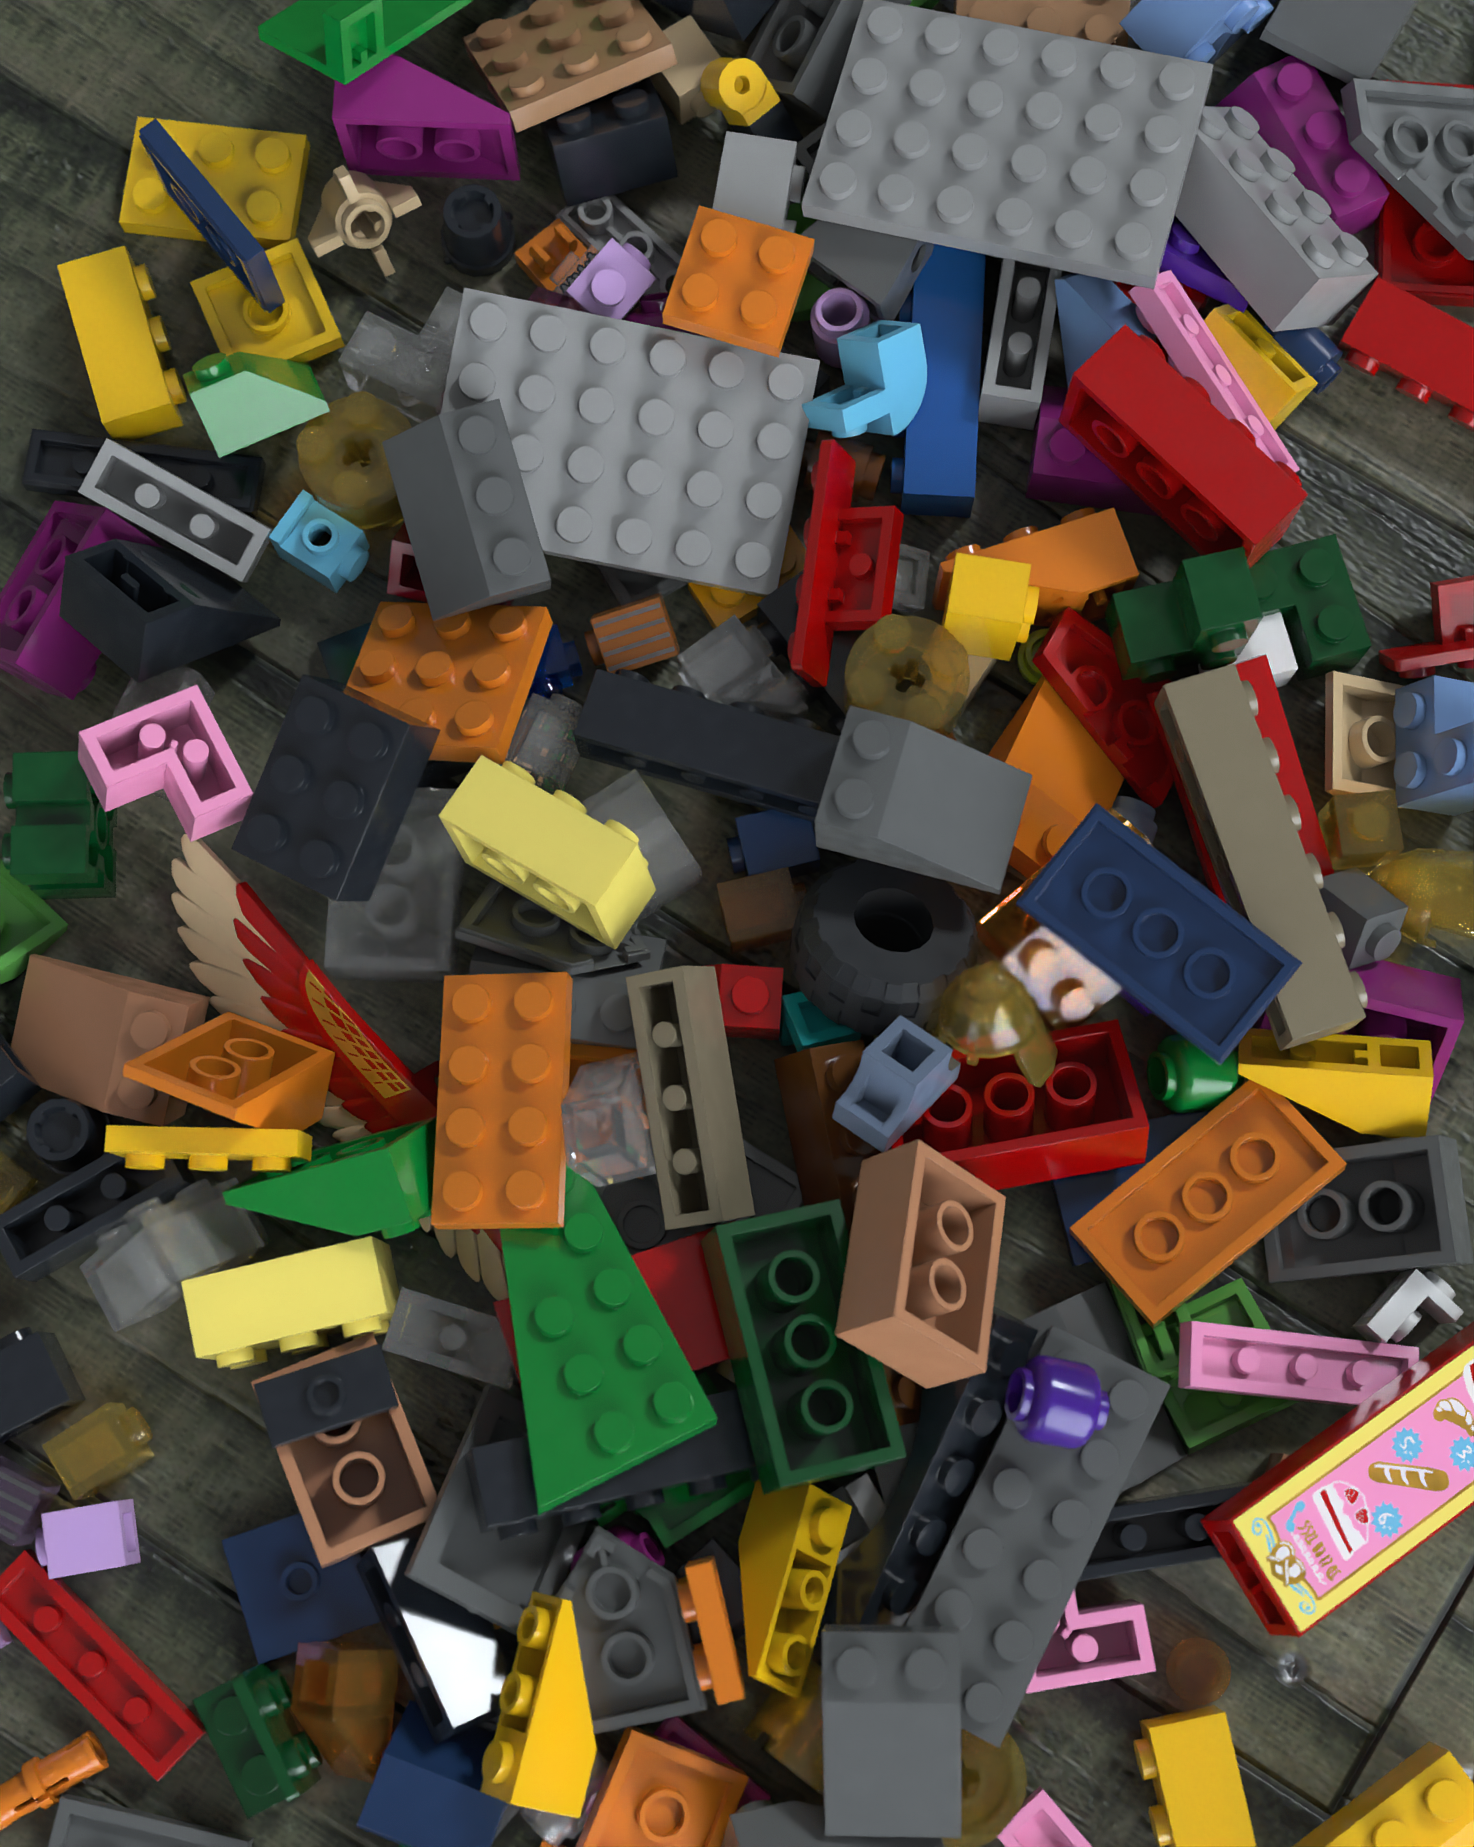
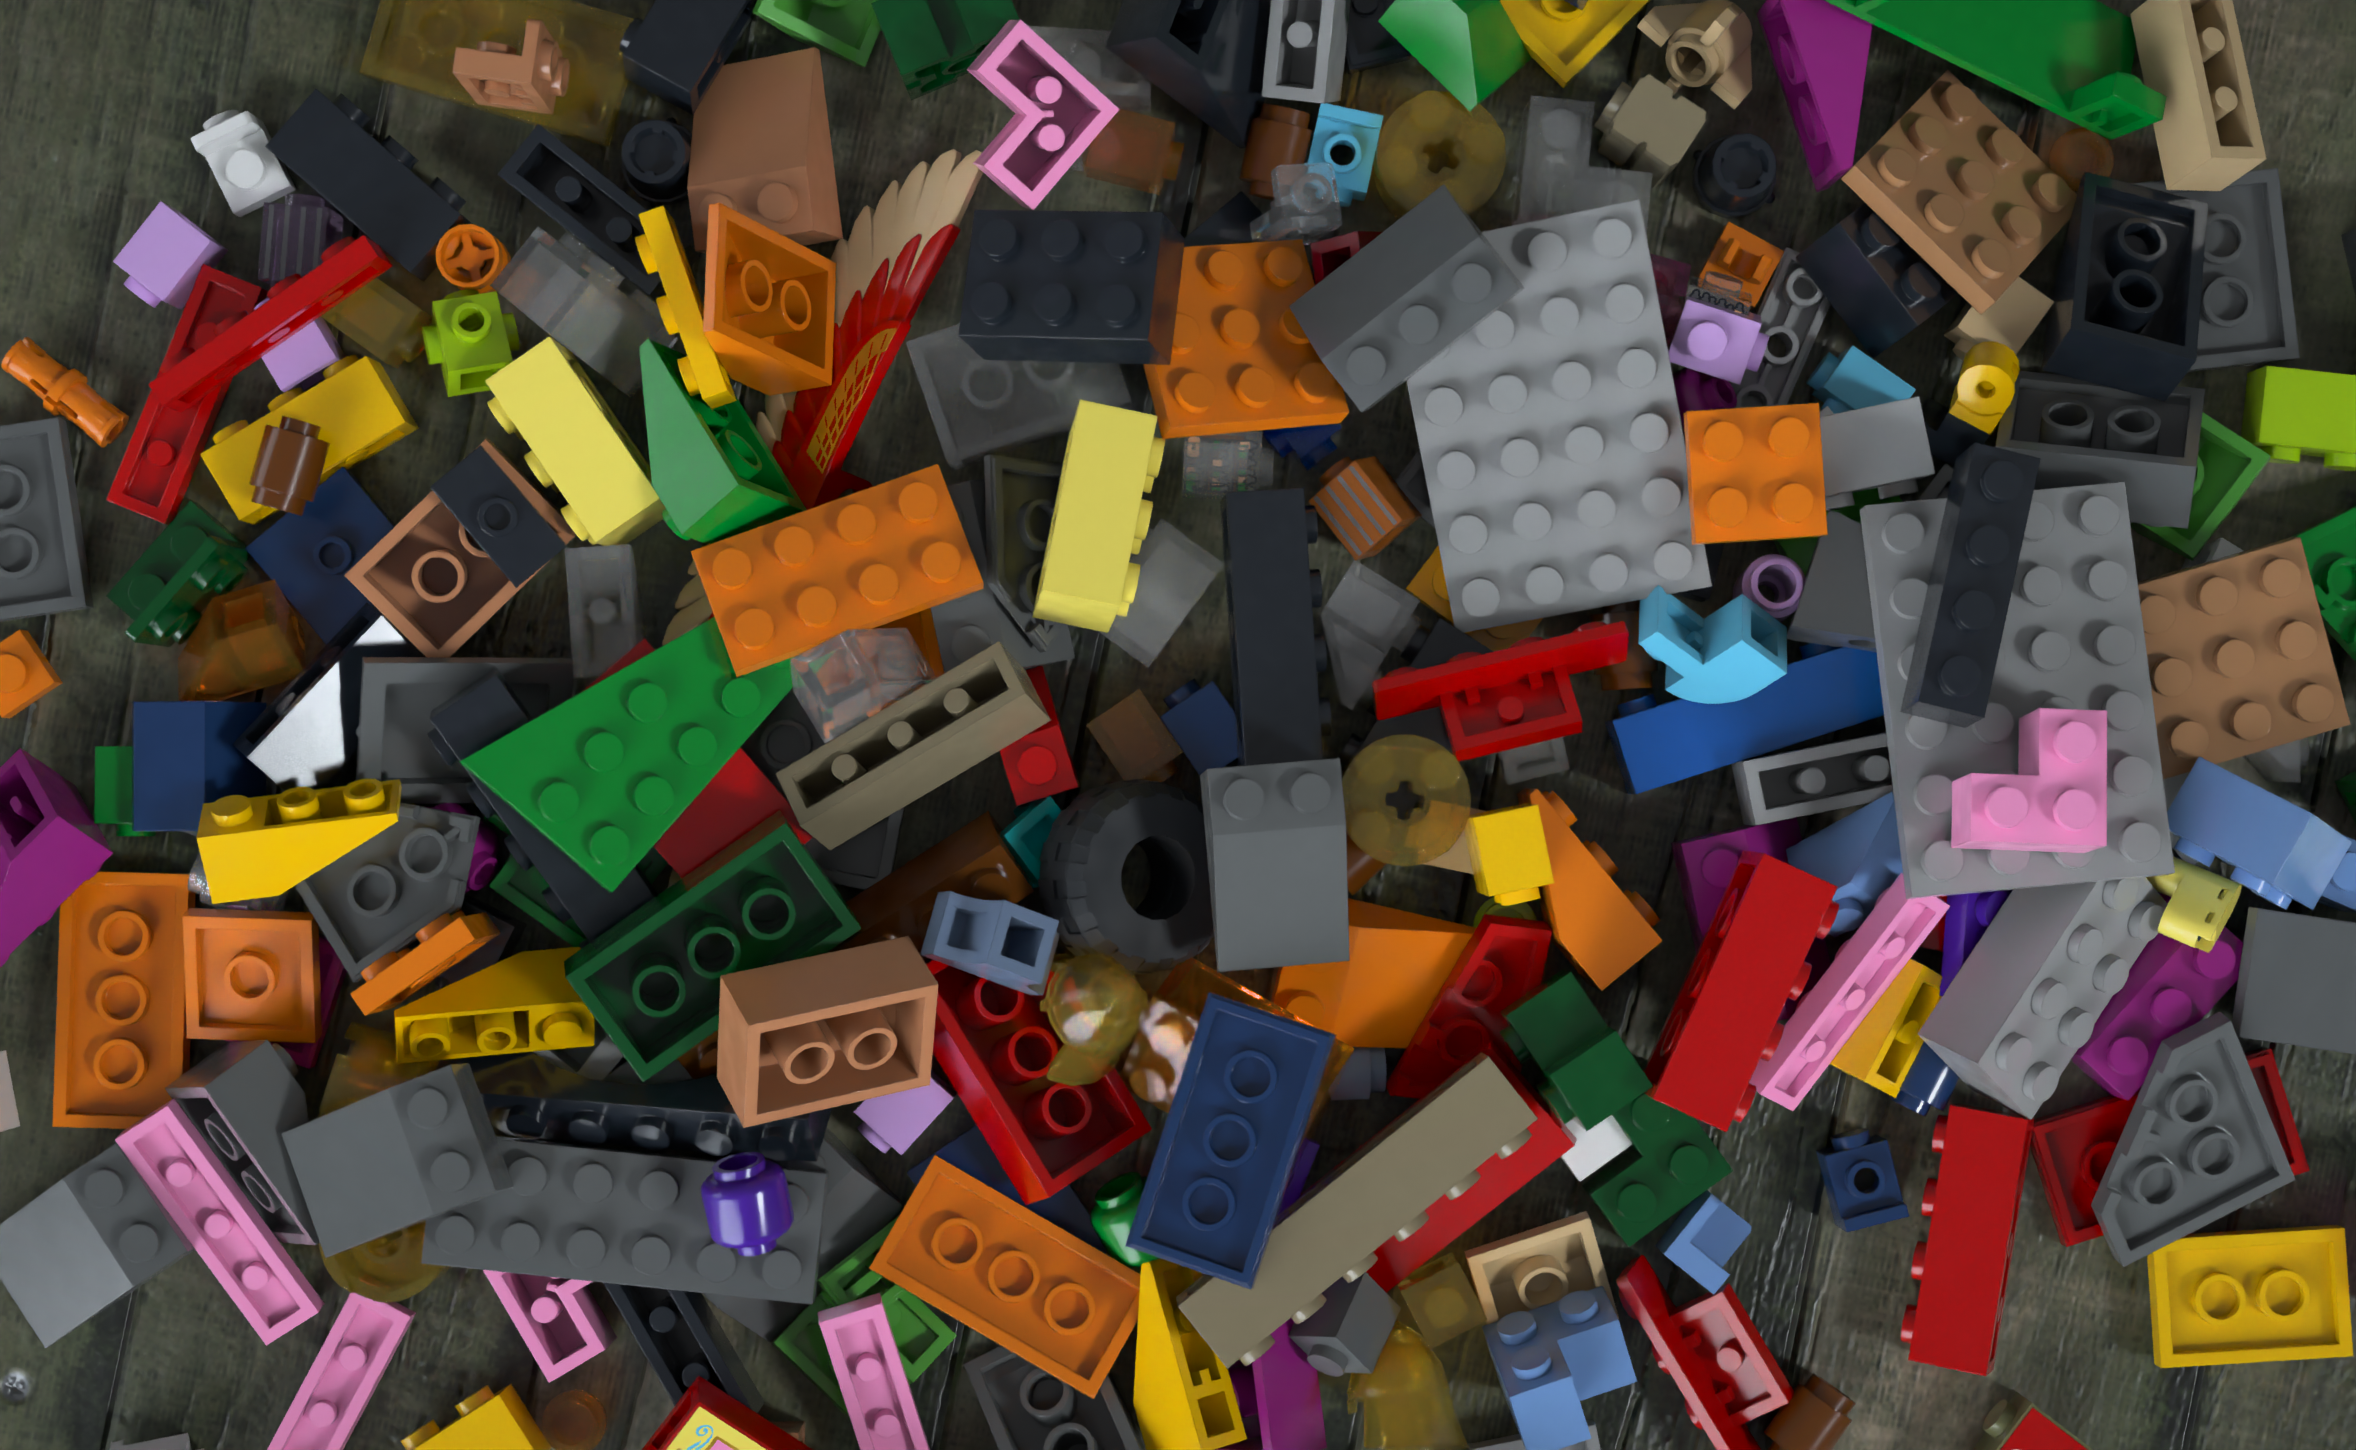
camera: 70 degrees right, 10 degrees up
none -> red plate [148,235,393,413]
none -> yellow brick [200,355,419,525]
none -> reddish brown brick [249,416,330,516]
none -> lime brick [422,290,520,397]
none -> orange wheel [436,224,512,294]
none -> lavender brick [854,1069,957,1155]
none -> clear orange brick [1085,109,1185,195]
none -> reddish brown brick [1239,104,1314,202]
none -> clear bracket [1249,162,1343,245]
none -> dark tan brick [1594,74,1707,188]
none -> medium blue panel [1655,1190,1751,1295]
none -> medium azure brick [1807,345,1916,414]
none -> dark blue brick [1816,1128,1909,1232]
none -> black brick [1900,442,2041,728]
none -> bright pink brick [1951,708,2107,853]
none -> light yellow piece [2146,856,2242,953]

